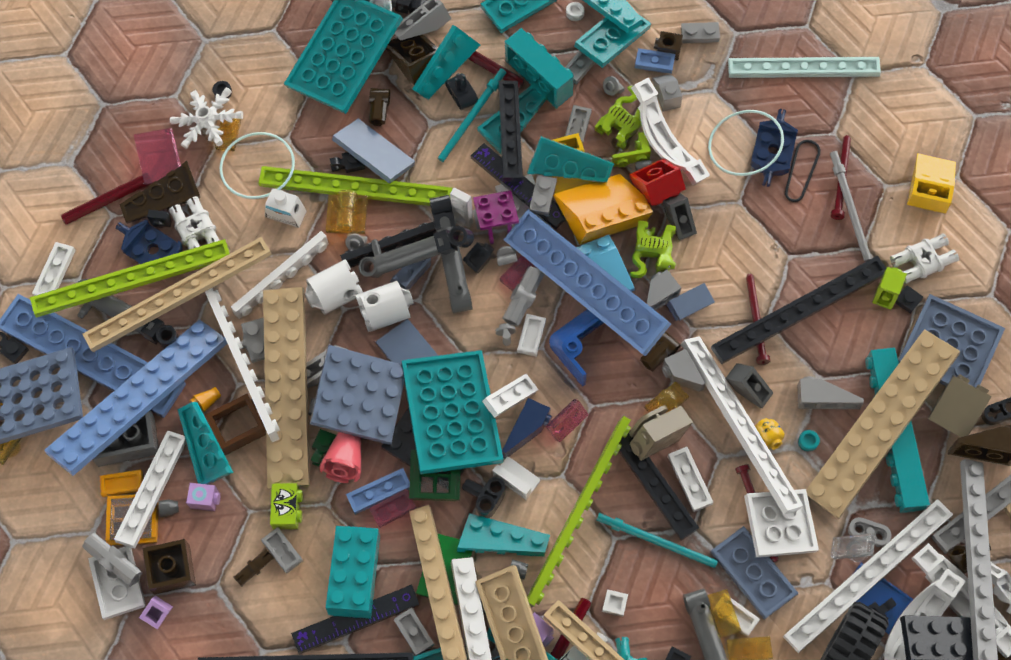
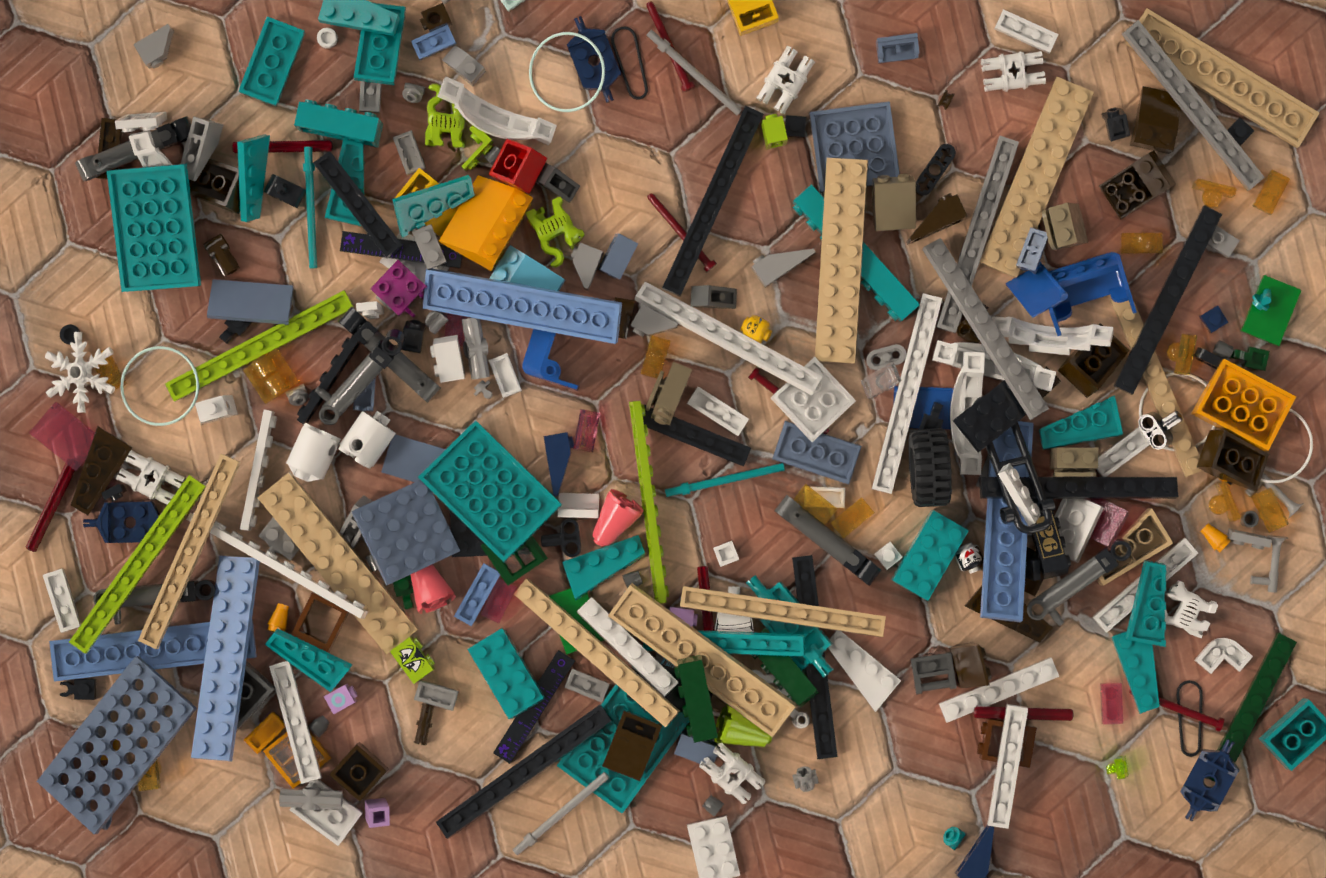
camera: 35 degrees left, 20 degrees up
white plate [482,374,539,418] -> none
teal tile [798,430,820,452] -> none
none -> white brick [430,335,465,383]
none -> coral cone [592,489,644,547]

